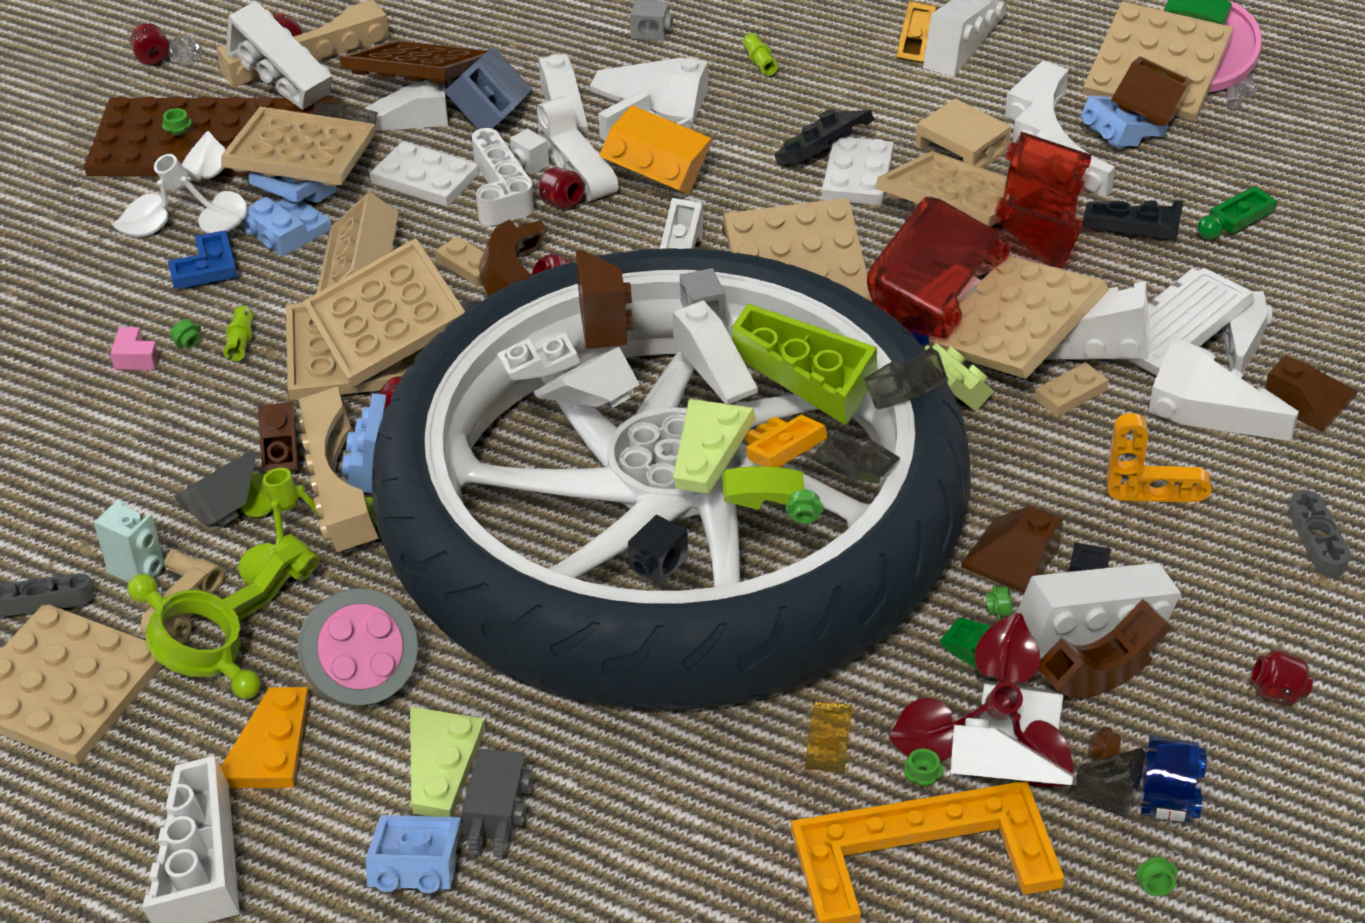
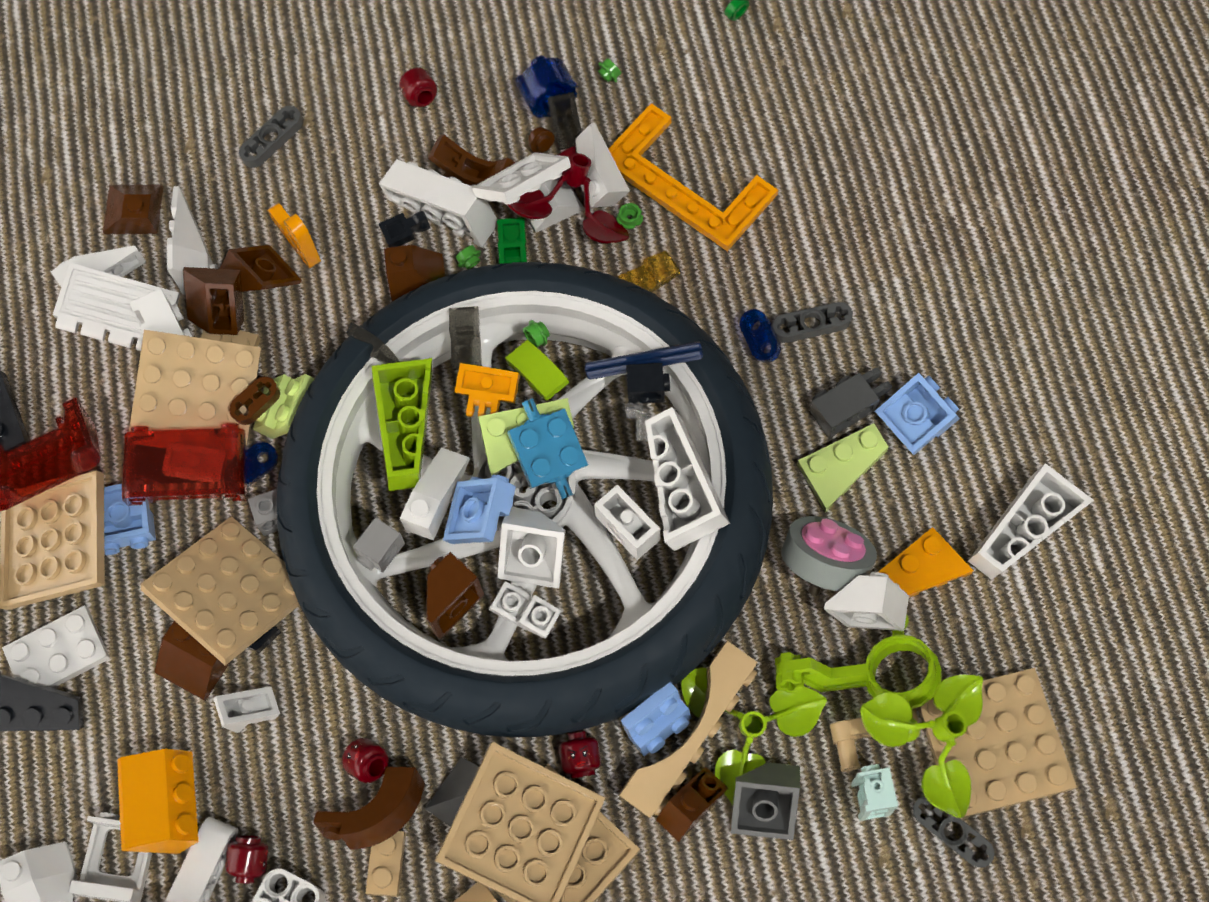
camera: 125 degrees left, 25 degrees up
none -> reddish brown slope [183,267,244,335]
none -> reddish brown slope [219,245,302,292]
none -> reddish brown beam [229,376,280,425]
none -> light blue plate [443,475,516,544]
none -> white plate [472,152,571,205]
none -> dark azure plate [507,398,588,500]
none -> dark blue axle [585,342,703,380]
none -> white brick [594,485,660,560]
none -> clear arm [626,401,651,442]
none -> white wedge [645,407,730,551]
none -> clear blue plate [740,309,781,363]
none -> dark grey beam [772,302,853,343]
none -> white slope [824,572,909,631]
none -> lime plant [860,674,983,818]

